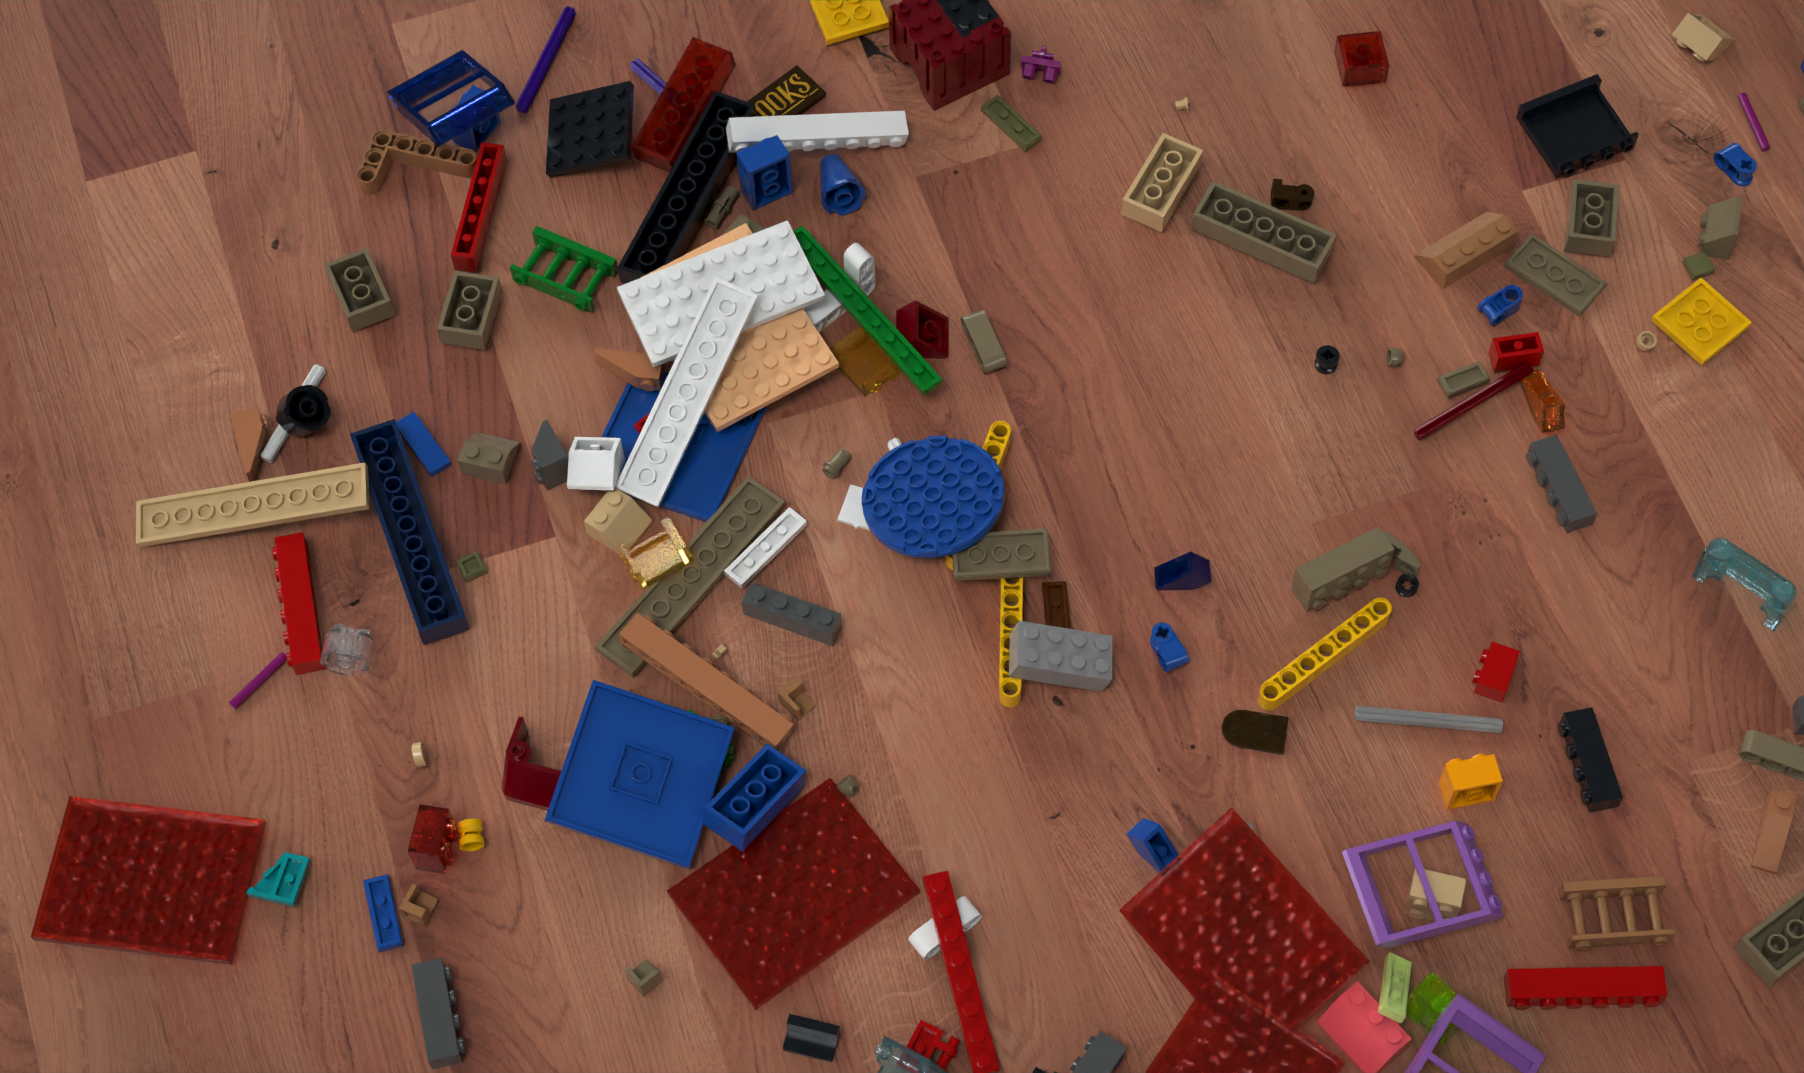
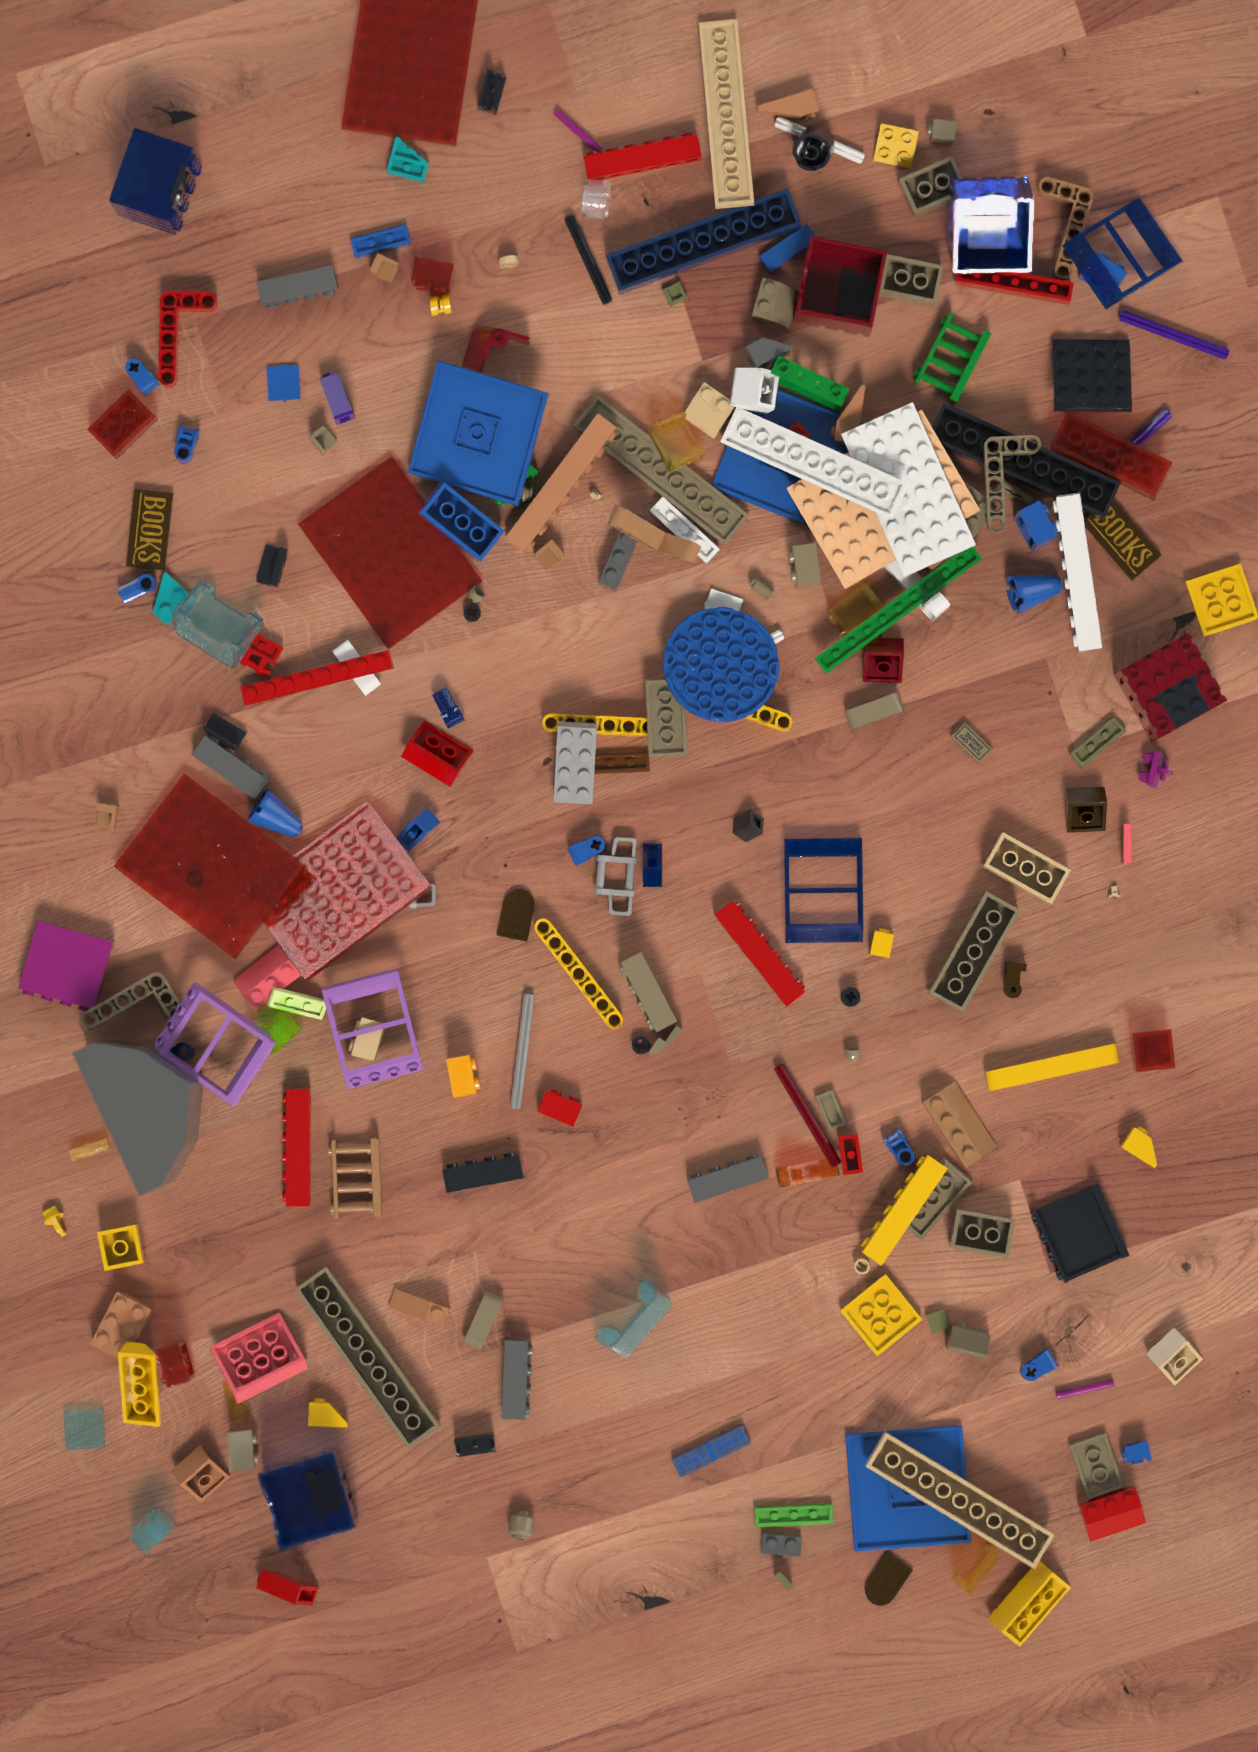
camera: 90 degrees right, 25 degrees up
none -> blue cone [247,789,303,838]
none -> blue piece [267,364,301,402]
none -> dark purple slope [320,372,355,425]
none -> red slope [401,720,474,787]
none -> clear blue piece [432,687,465,729]
none -> black bush [463,604,481,622]
none -> black hinge [477,69,507,115]
none -> black axle [565,215,612,305]
none -> light grey bar [594,837,637,916]
none -> medium nougat beam [607,505,701,565]
none -> red brick [714,901,805,1007]
none -> black panel [732,809,764,842]
none -> green fence [771,355,849,413]
none -> clear blue window [784,838,864,943]
none -> dark tan brick [788,543,821,589]
none -> dark red piece [794,236,887,337]
none -> yellow brick [861,1155,948,1266]
none -> yellow brick [869,928,894,958]
none -> yellow hinge [873,123,919,168]
none -> dark tan brick [927,119,957,145]
none -> clear blue piece [948,176,1034,273]
none -> dark tan tile [951,723,993,763]
none -> dark tan beam [983,435,1041,534]
none -> yellow beam [985,1043,1120,1091]
none -> dark brown slope [1065,787,1107,833]
none -> yellow slope [1120,1126,1157,1168]
none -> coral tile [1122,824,1131,864]

